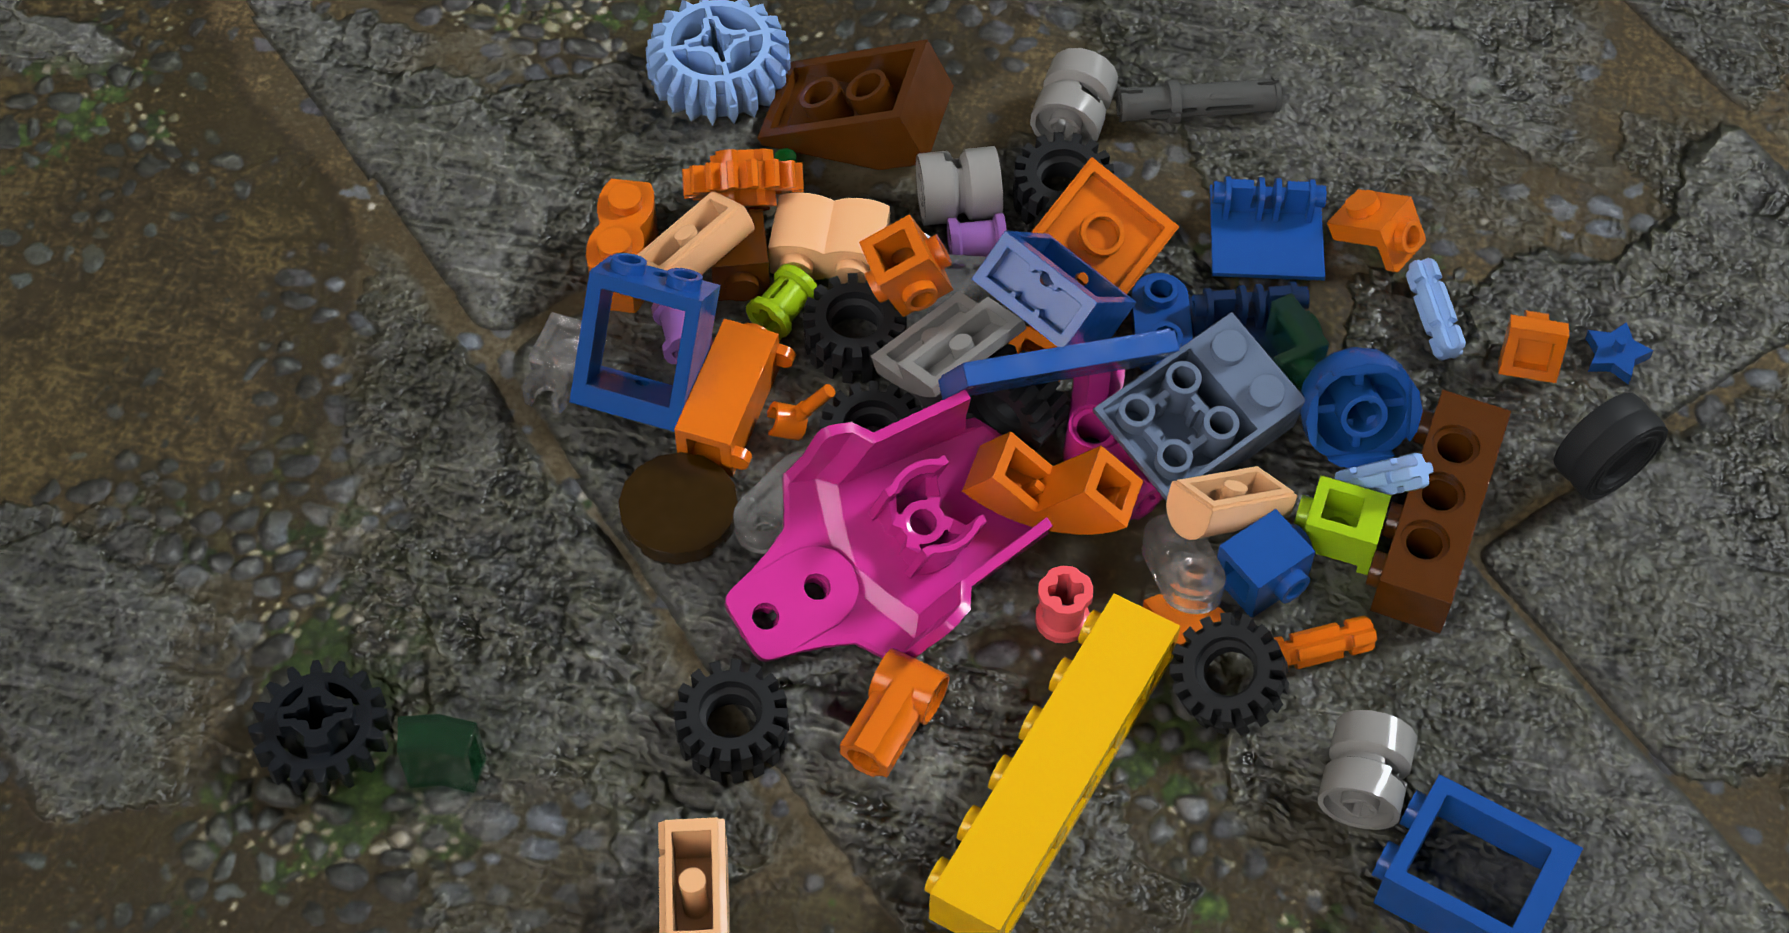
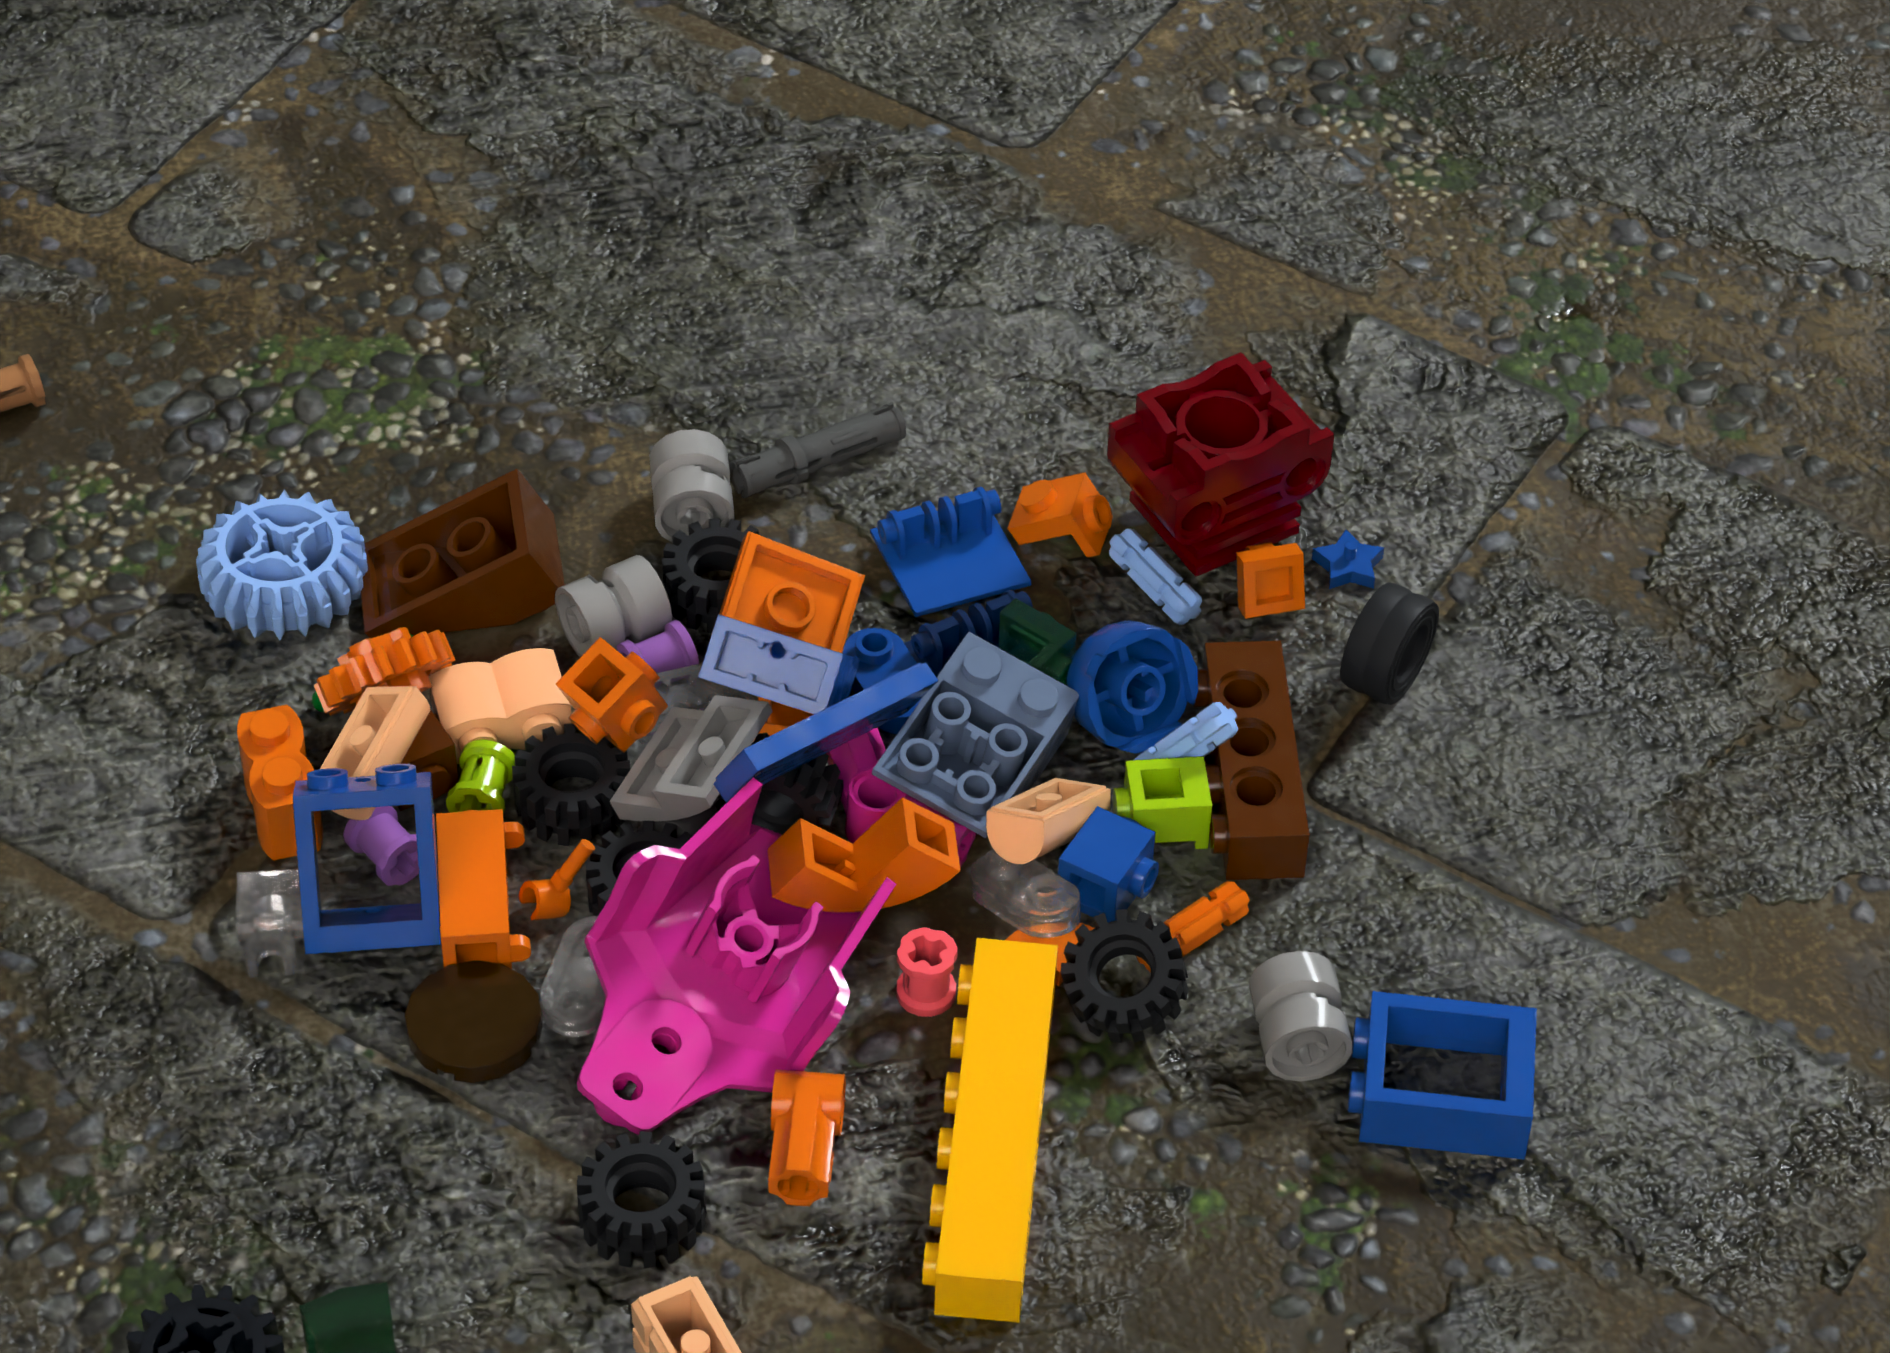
camera: 25 degrees left, 10 degrees down
none -> dark red piece [1107,352,1334,577]

